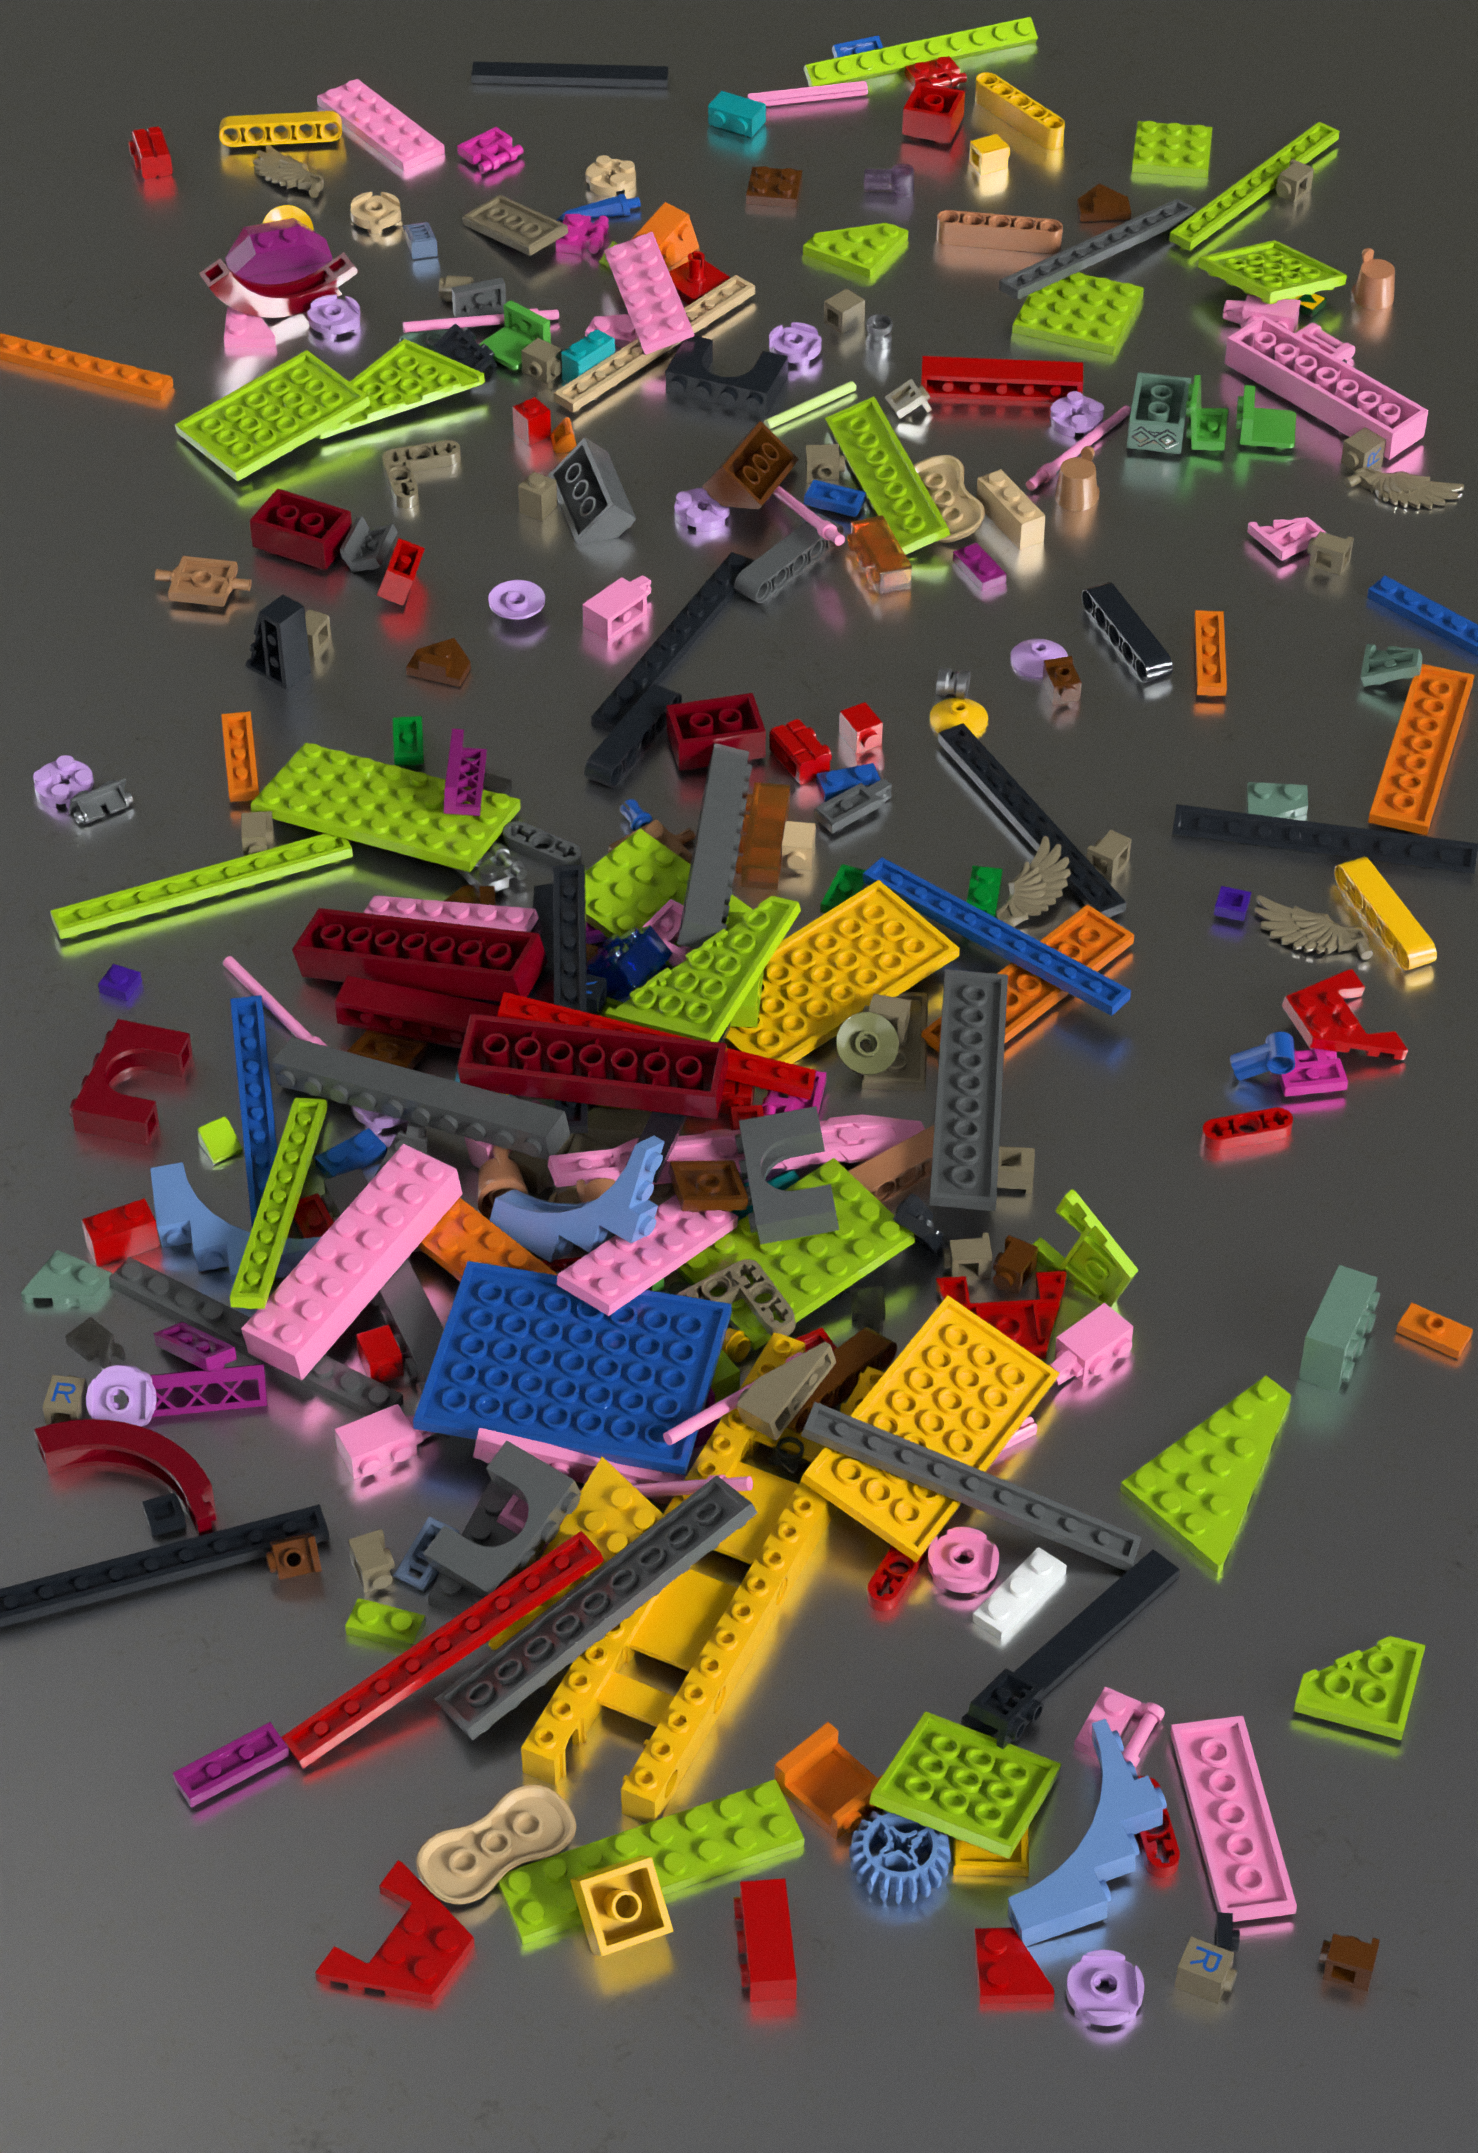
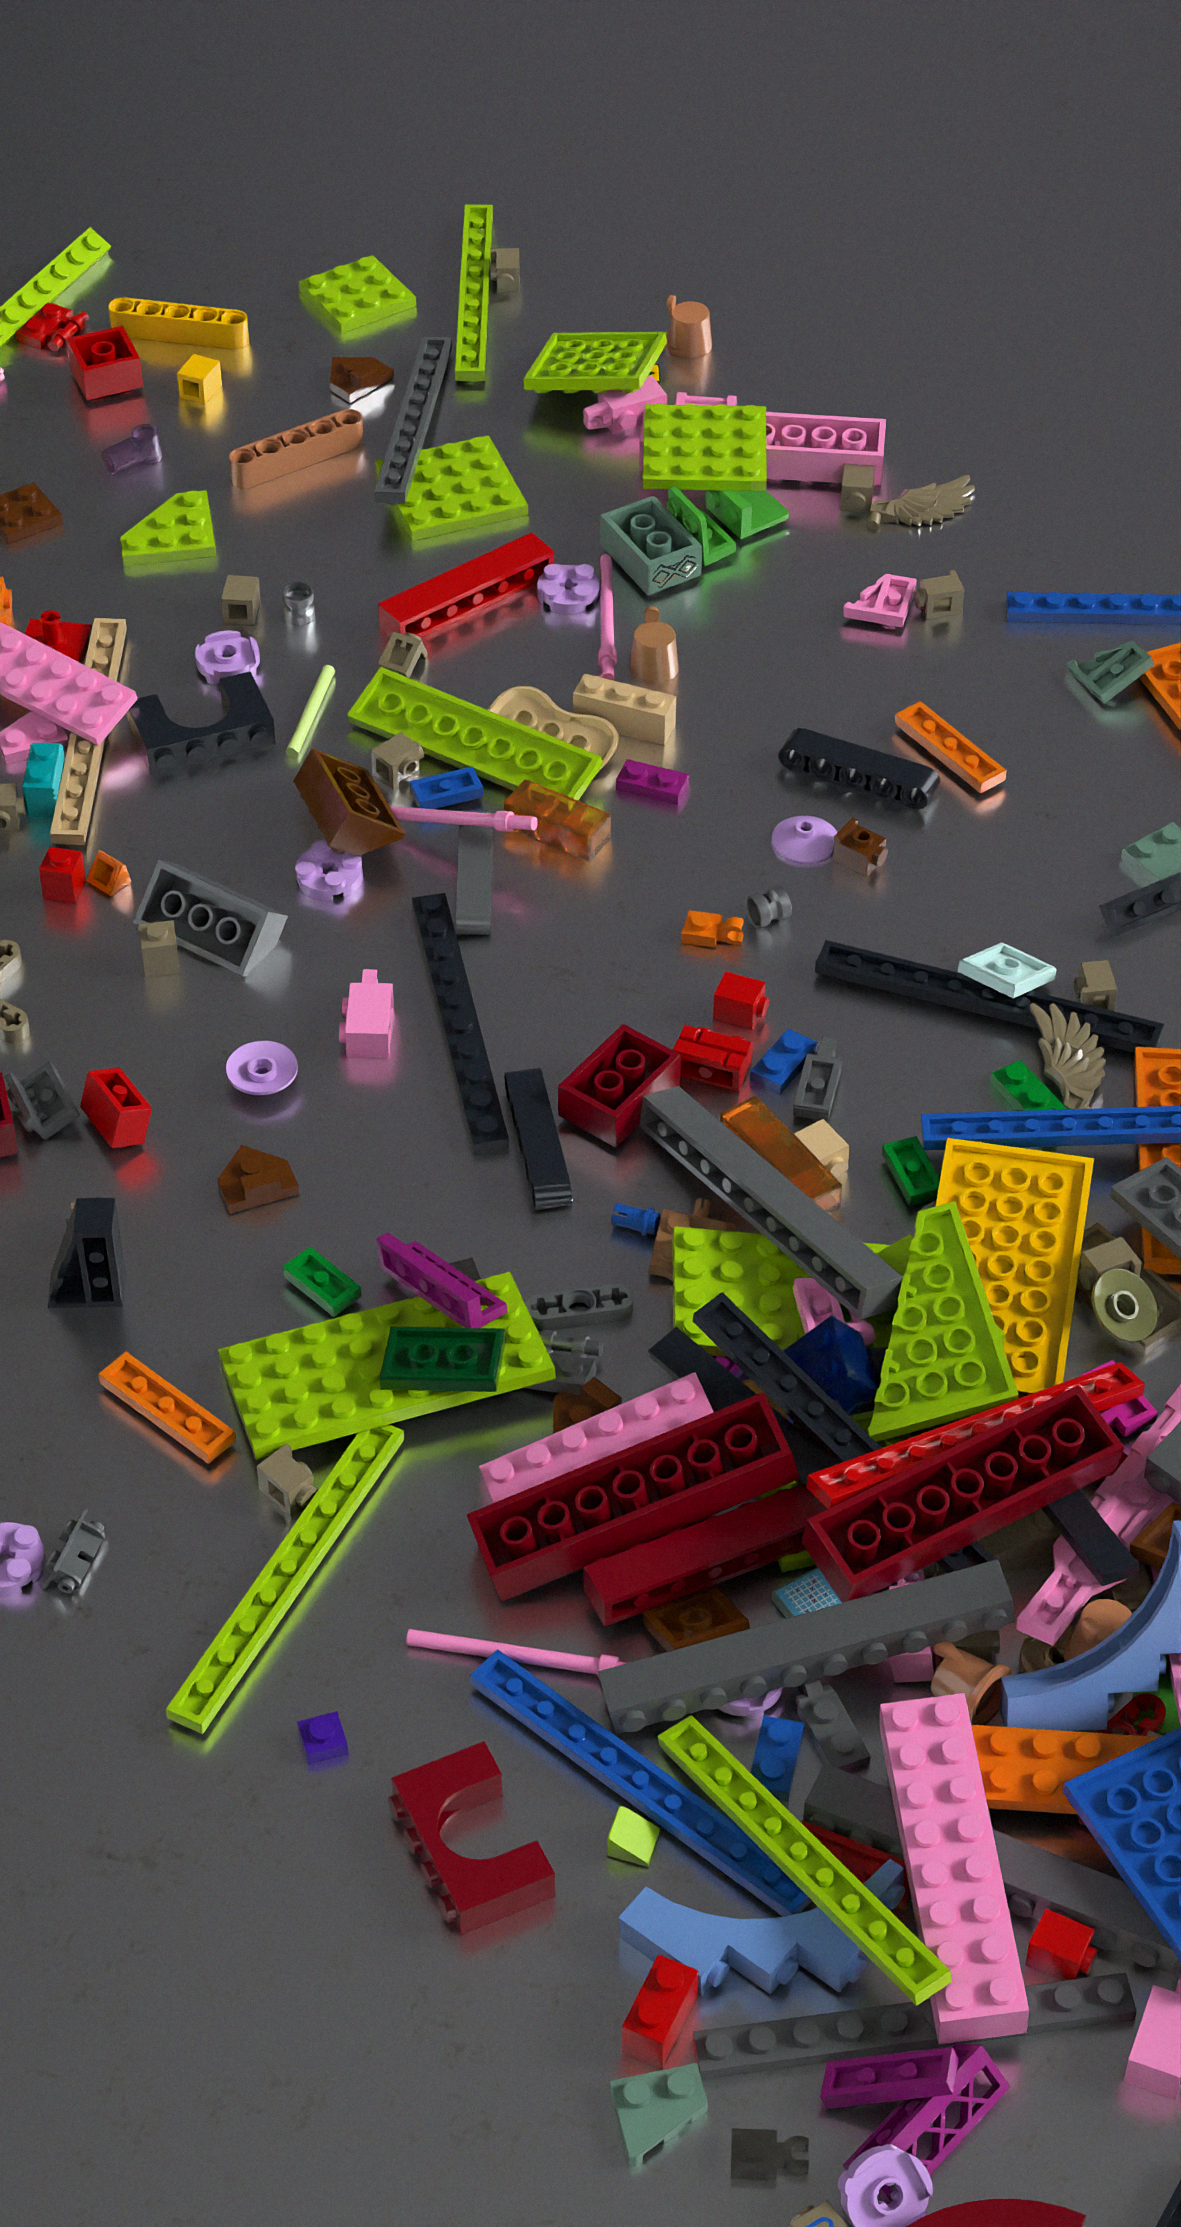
camera: 40 degrees left, 0 degrees up
yellow dish [930,698,988,736] -> none
none -> dark green tile [379,1326,506,1392]
none -> lime plate [643,403,767,491]
none -> orange plate [681,910,744,948]
none -> light aqua tile [958,942,1057,998]

